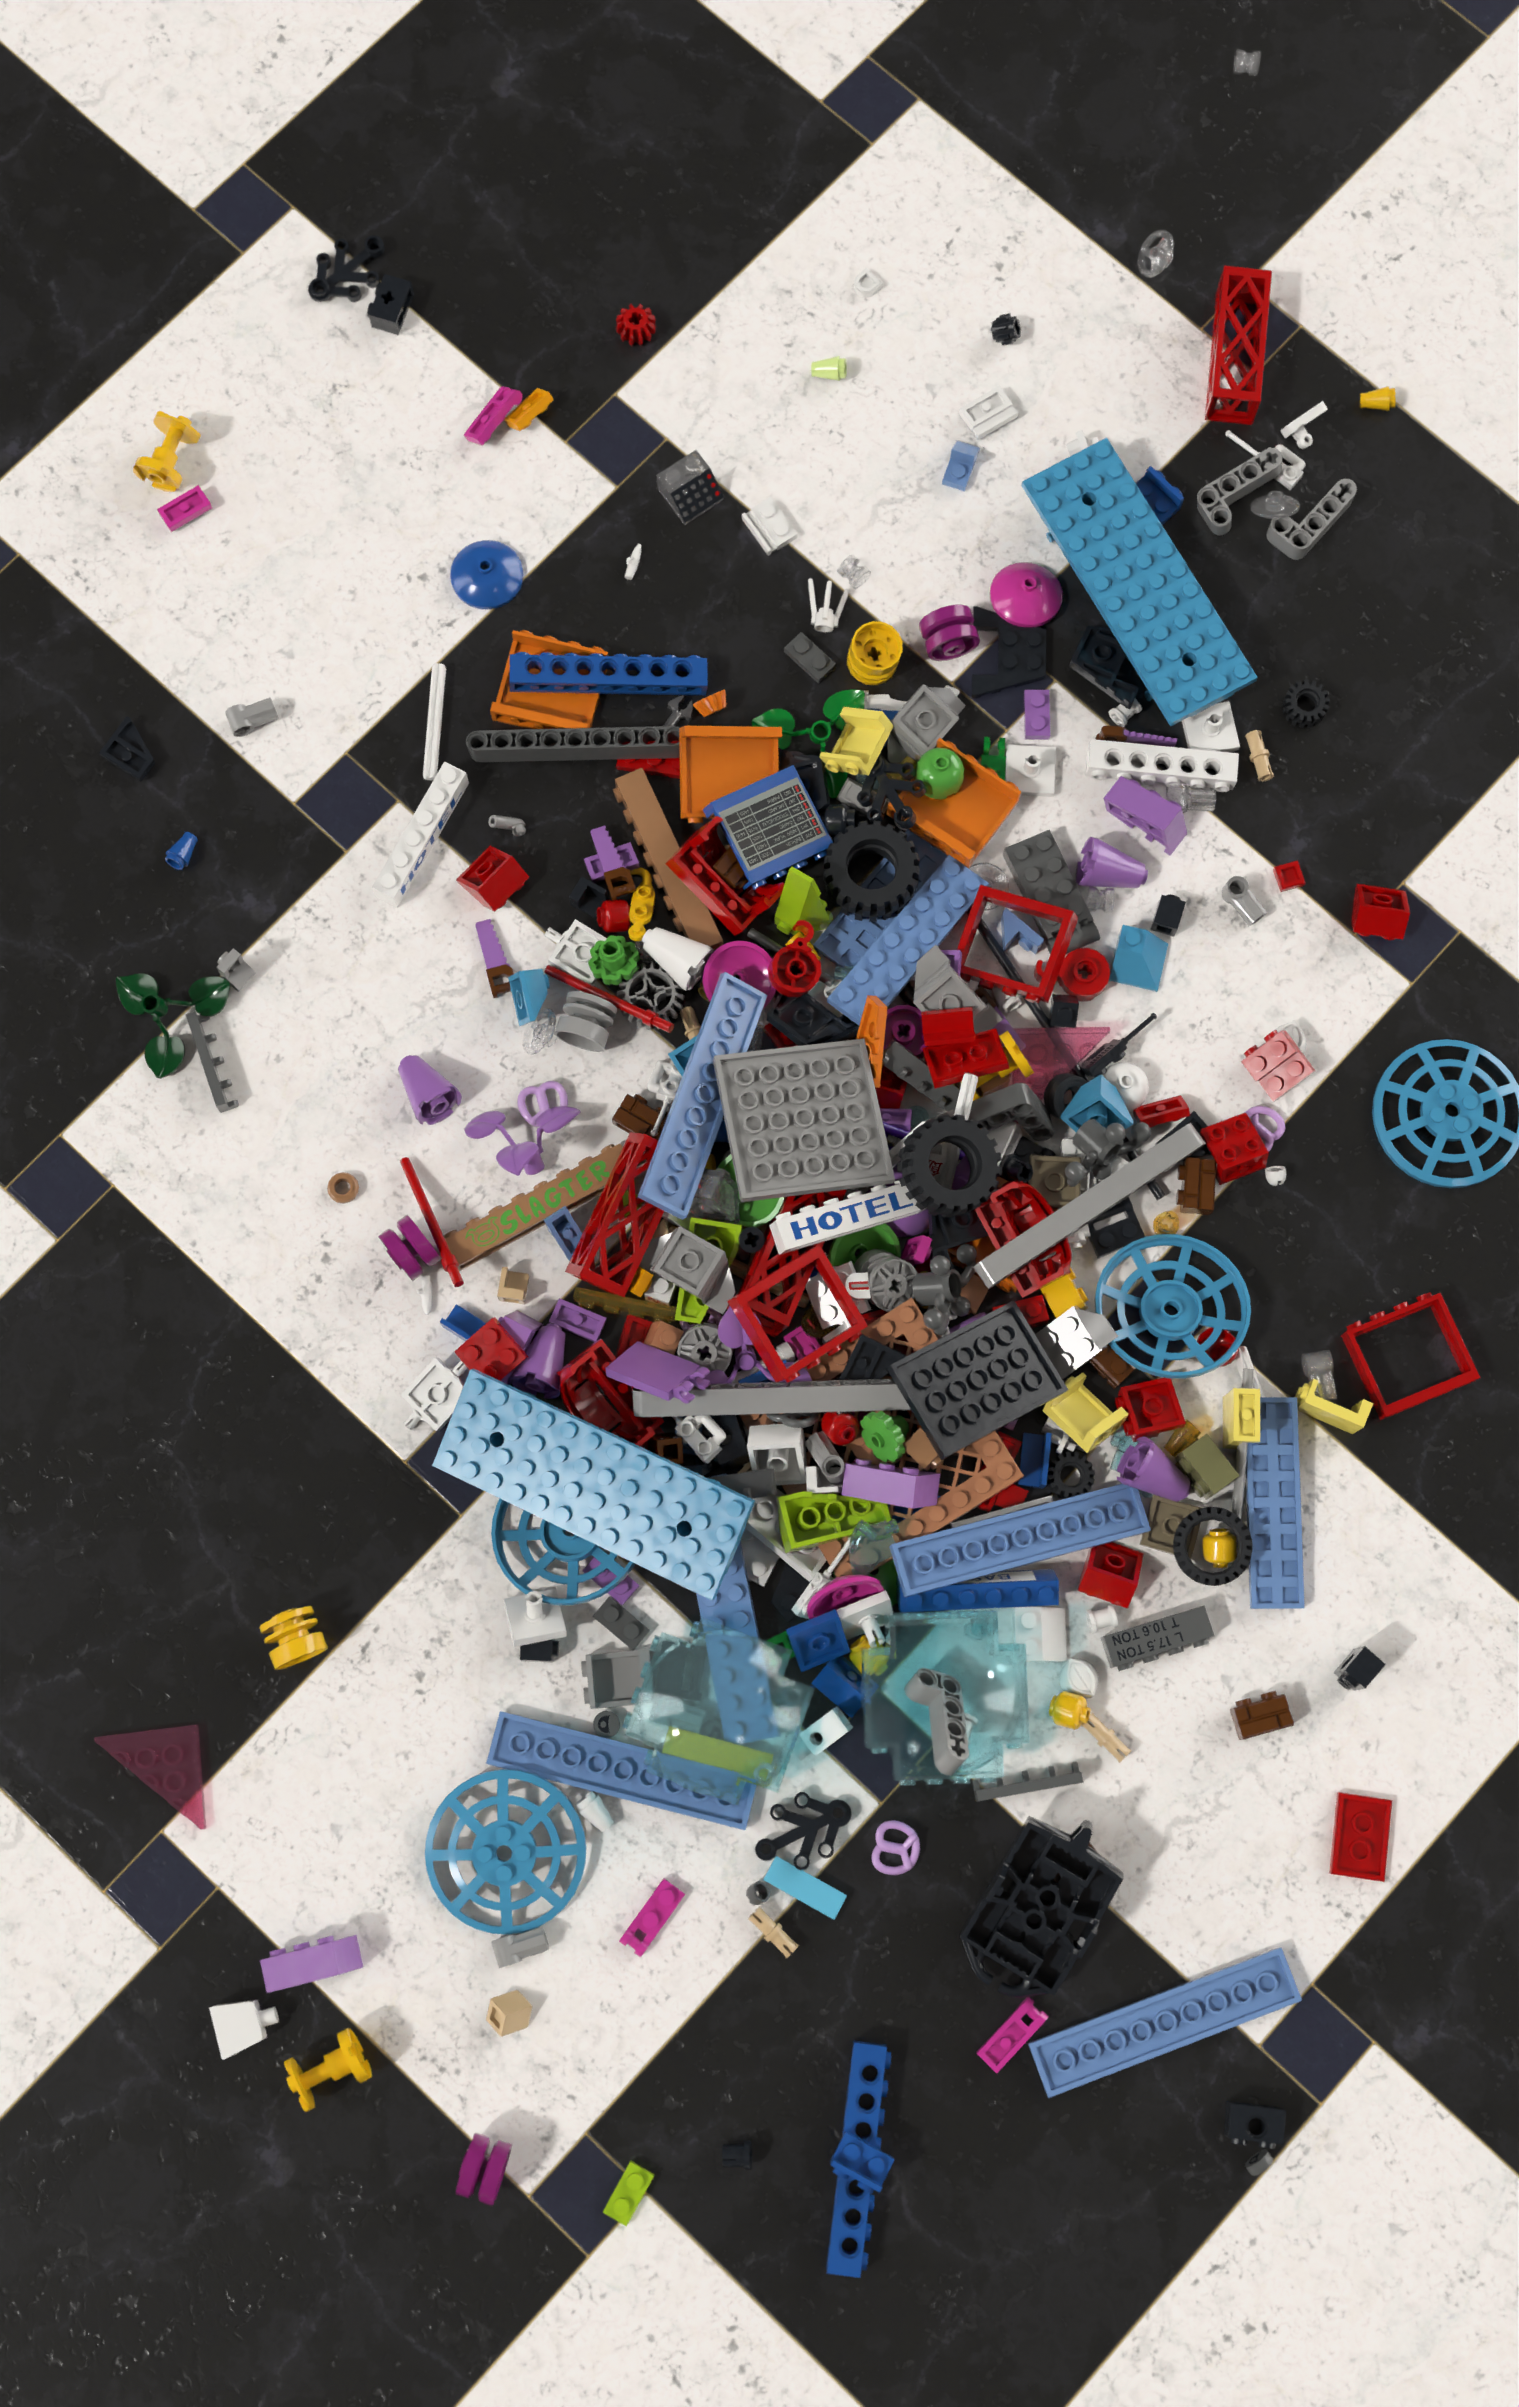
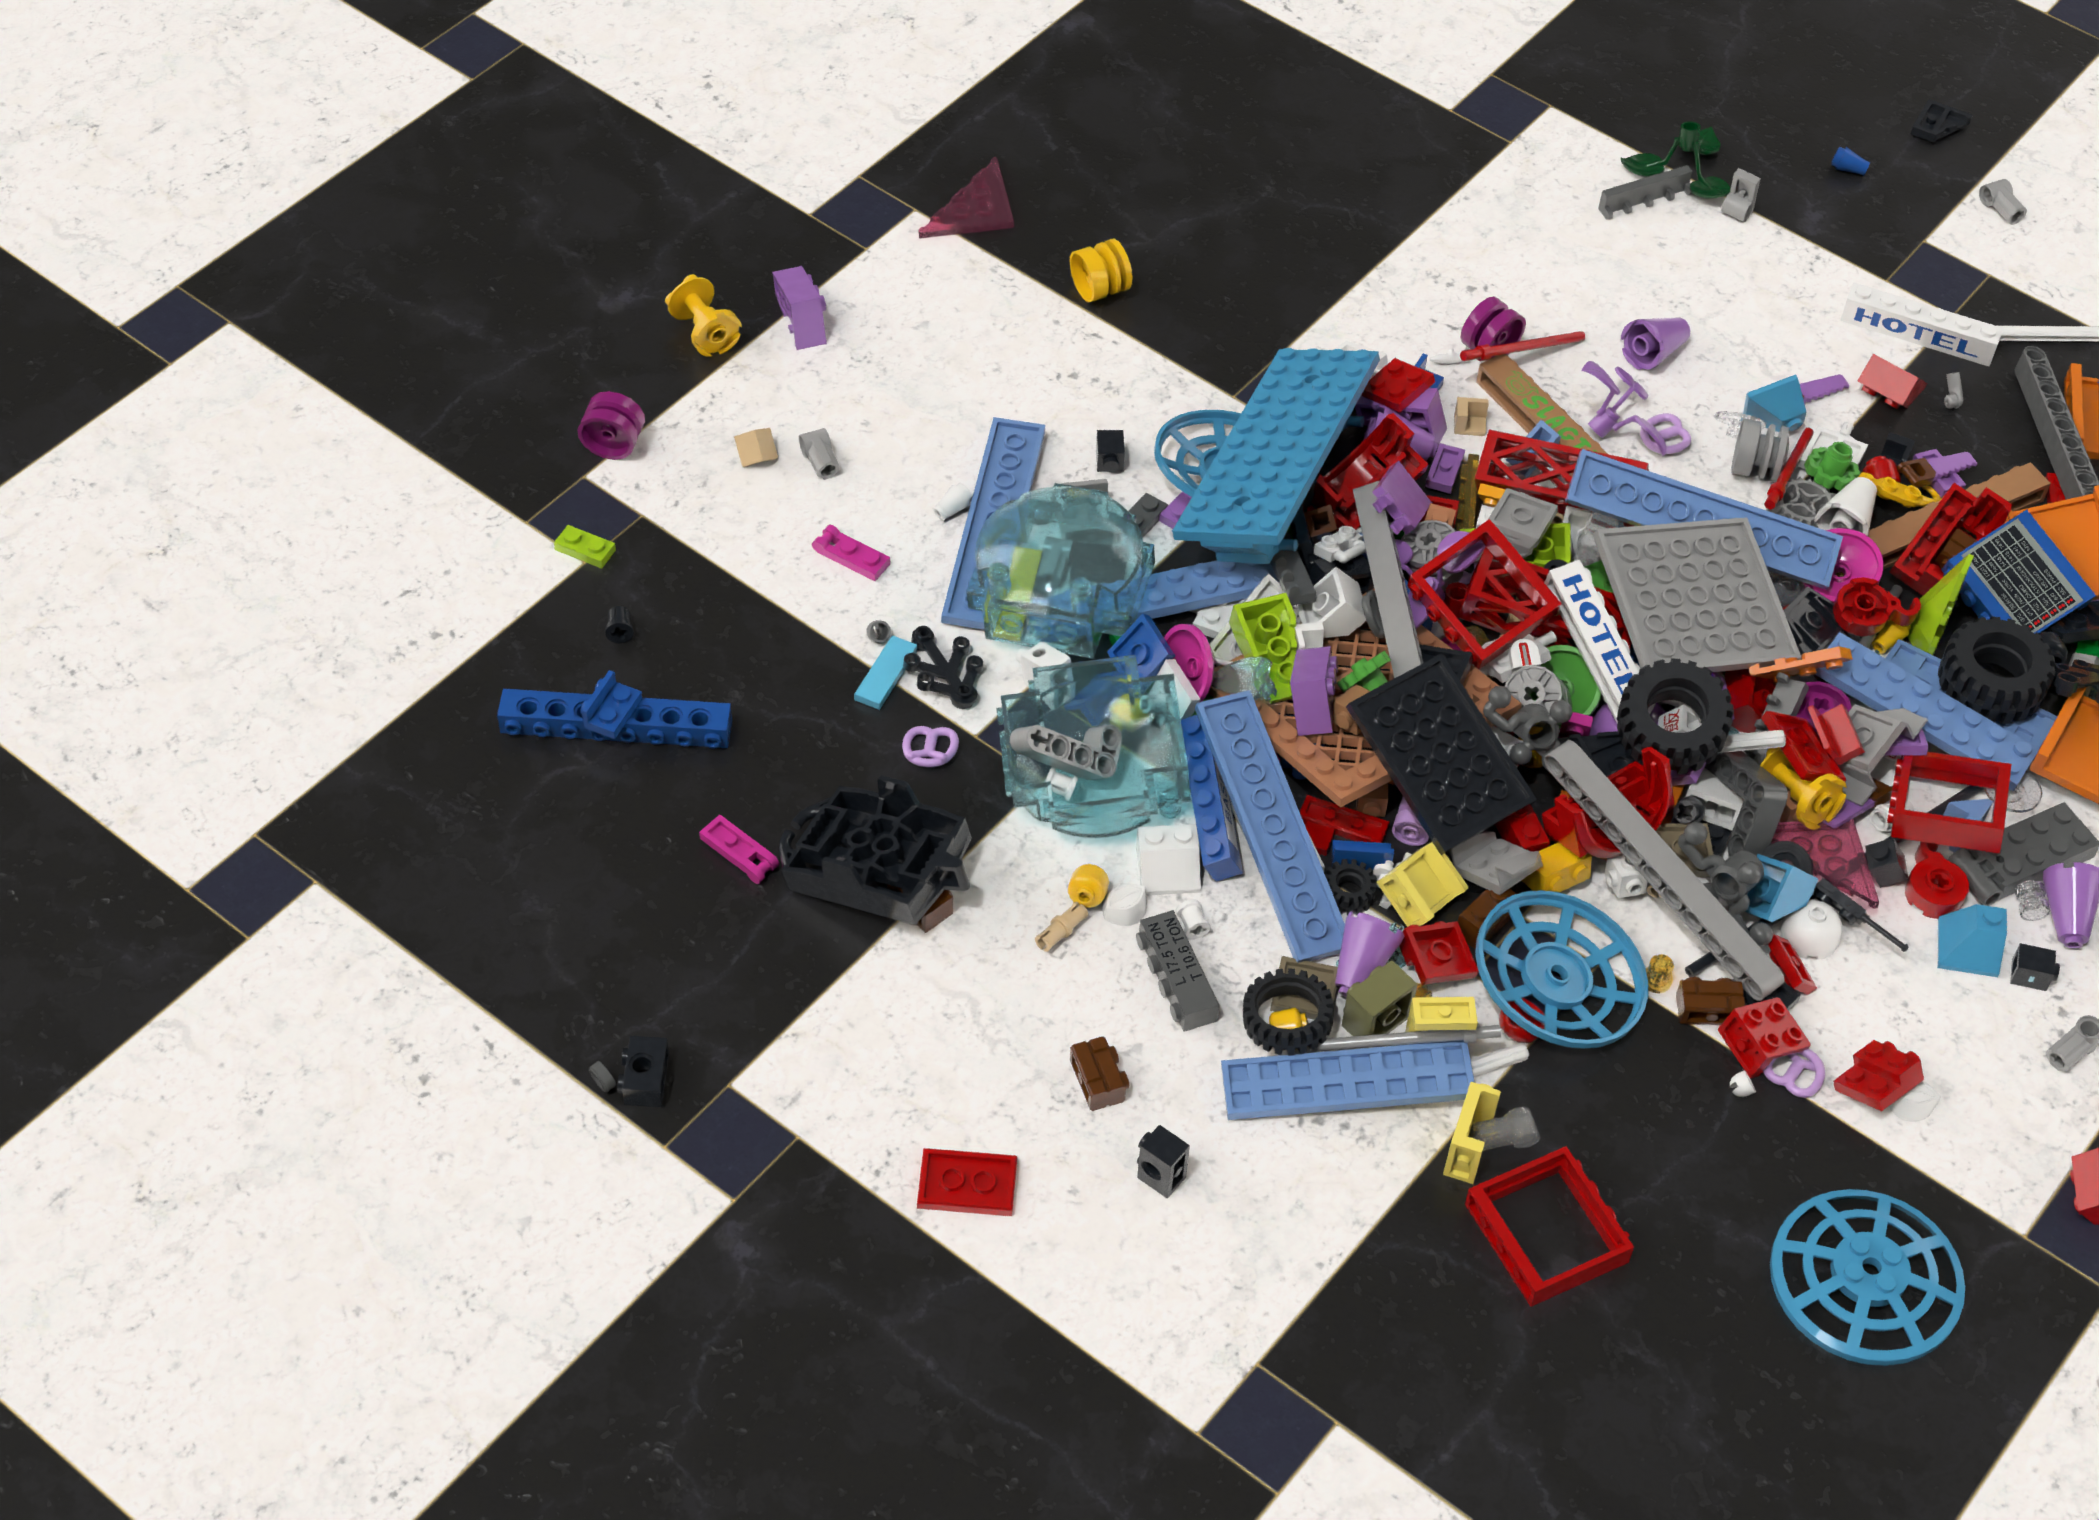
camera: 85 degrees right, 25 degrees down
white torso [209,2000,279,2060] -> none
medium nougat piece [327,1172,359,1204] -> none
dark azure dish [425,1769,587,1935] -> none
white tile [504,1589,567,1647] -> none
tan pin [748,1906,799,1958] -> none
light grey piece [804,1431,845,1484] -> none
red head [821,1411,860,1445] -> none
nougat brick [960,1275,989,1315] -> none
dark grey hinge [972,1761,1083,1802] -> none
medium blue plate [1028,1947,1302,2098] -> none
red slope [1077,1542,1144,1609] -> none
black plate [1088,1197,1145,1259] -> none

